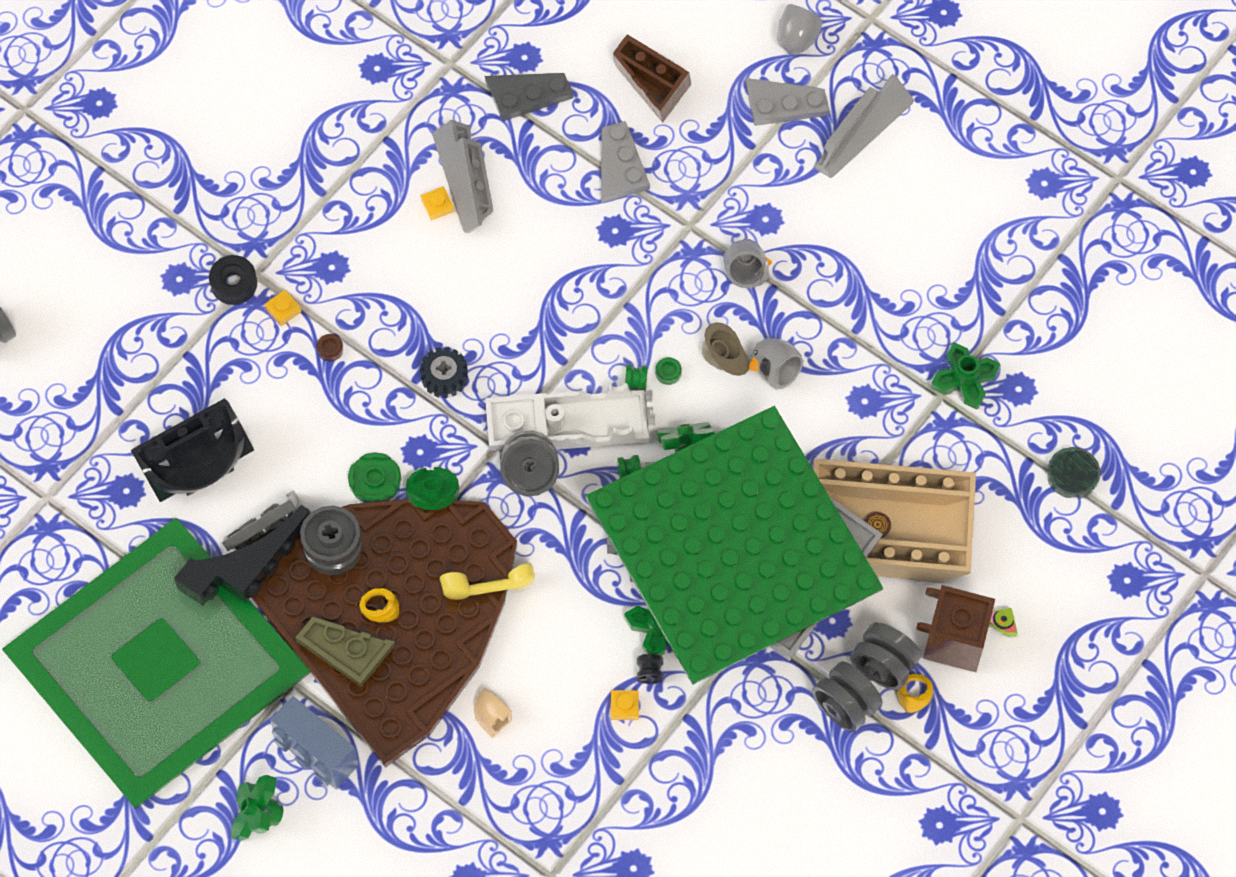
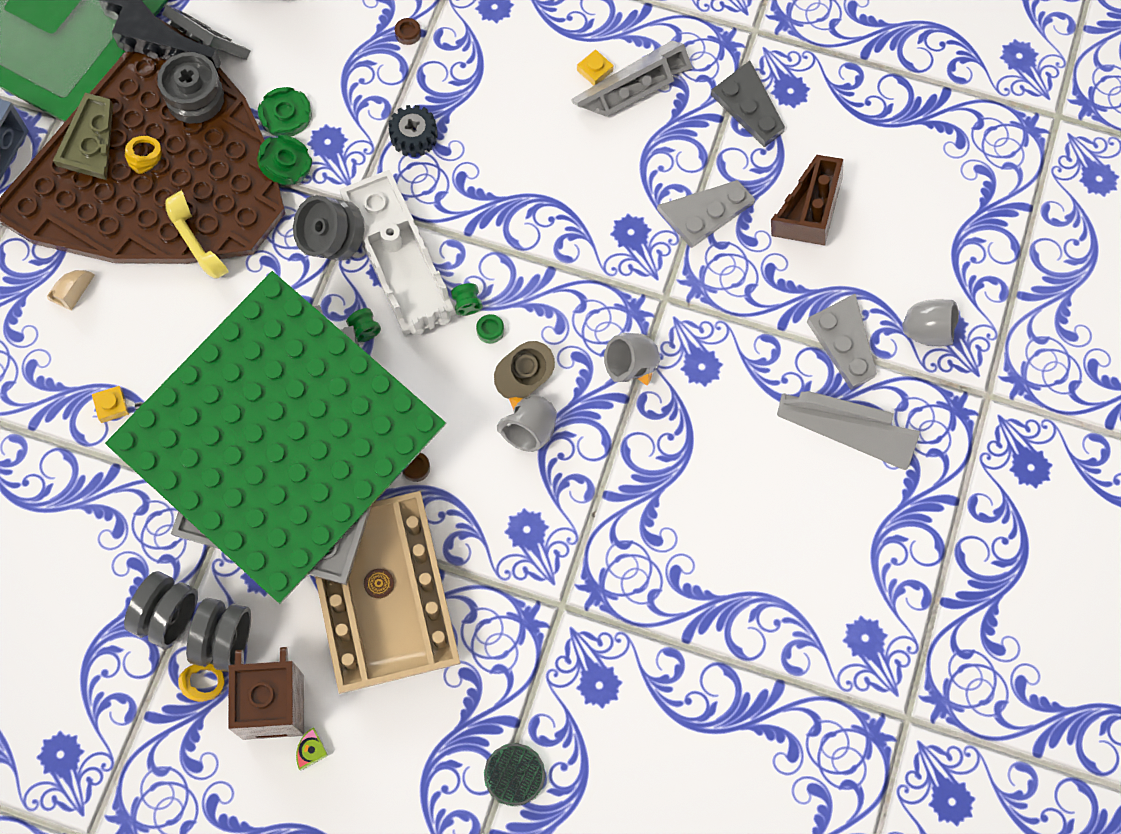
camera: 70 degrees right, 5 degrees up
green plant [656,422,715,452] -> none
green plant [931,342,1001,410] -> none

